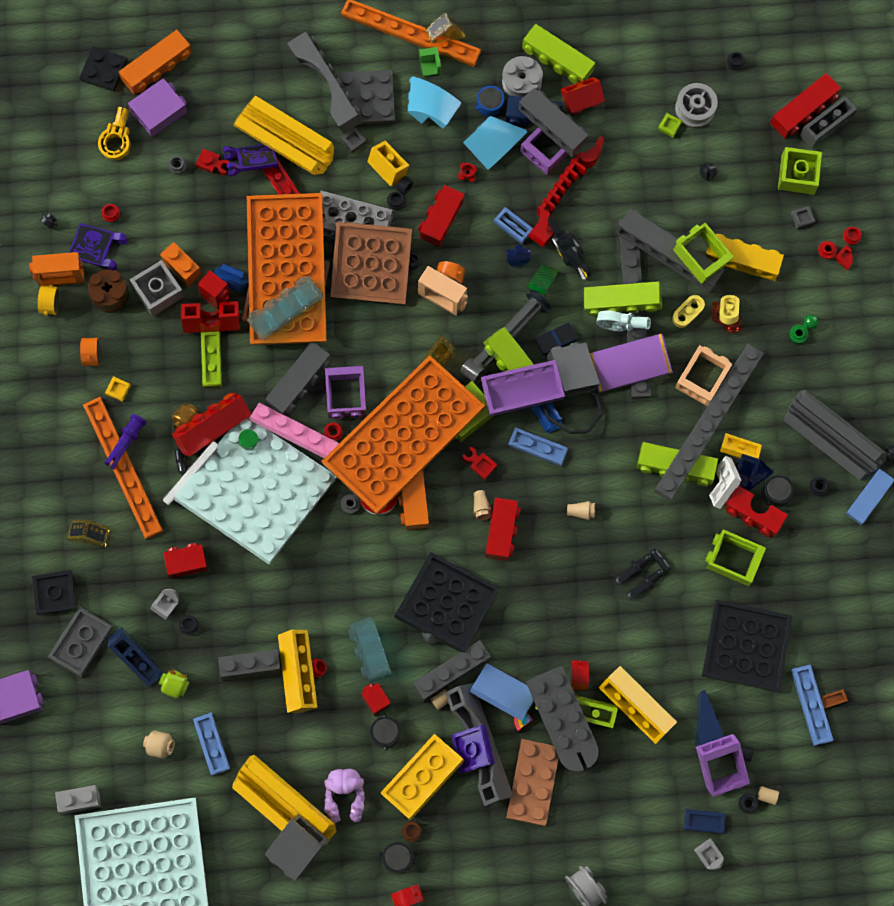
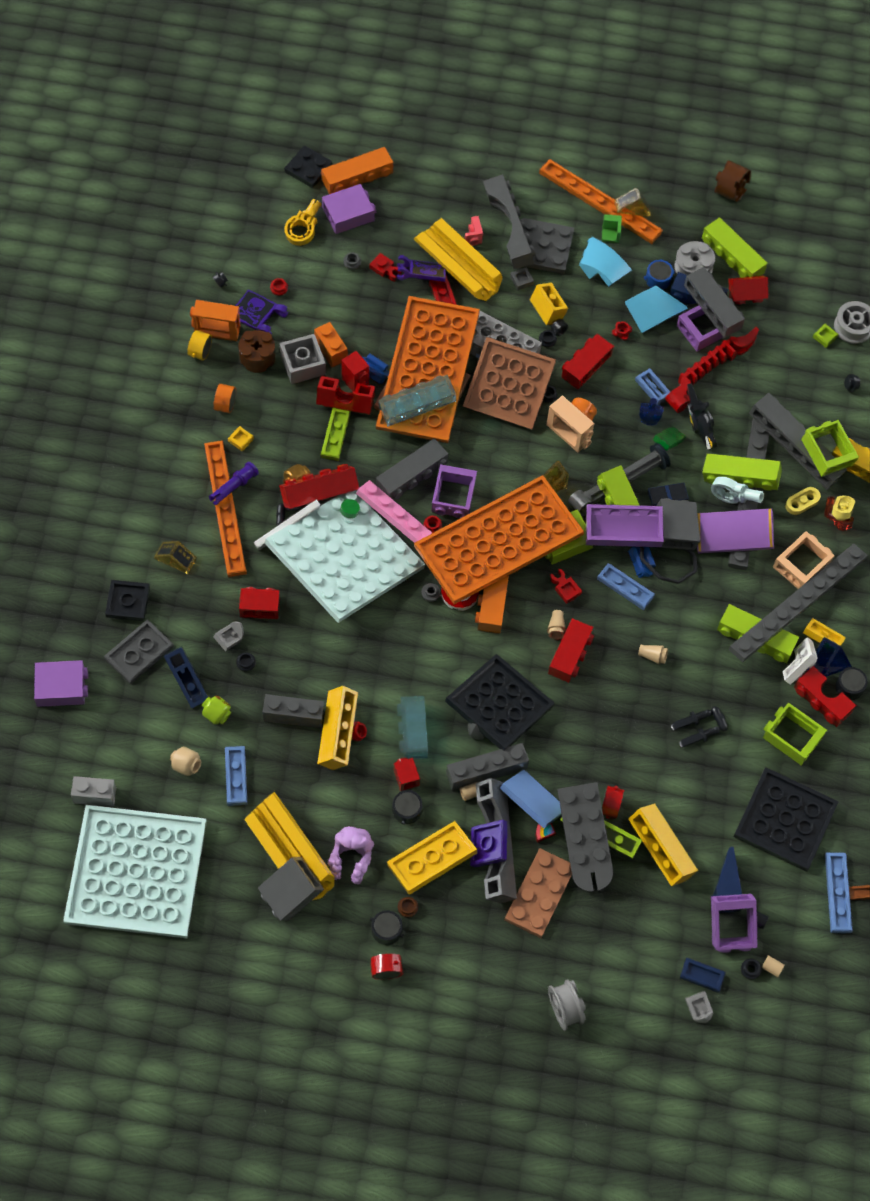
camera: 15 degrees right, 10 degrees down
none -> coral bracket [465,216,483,246]

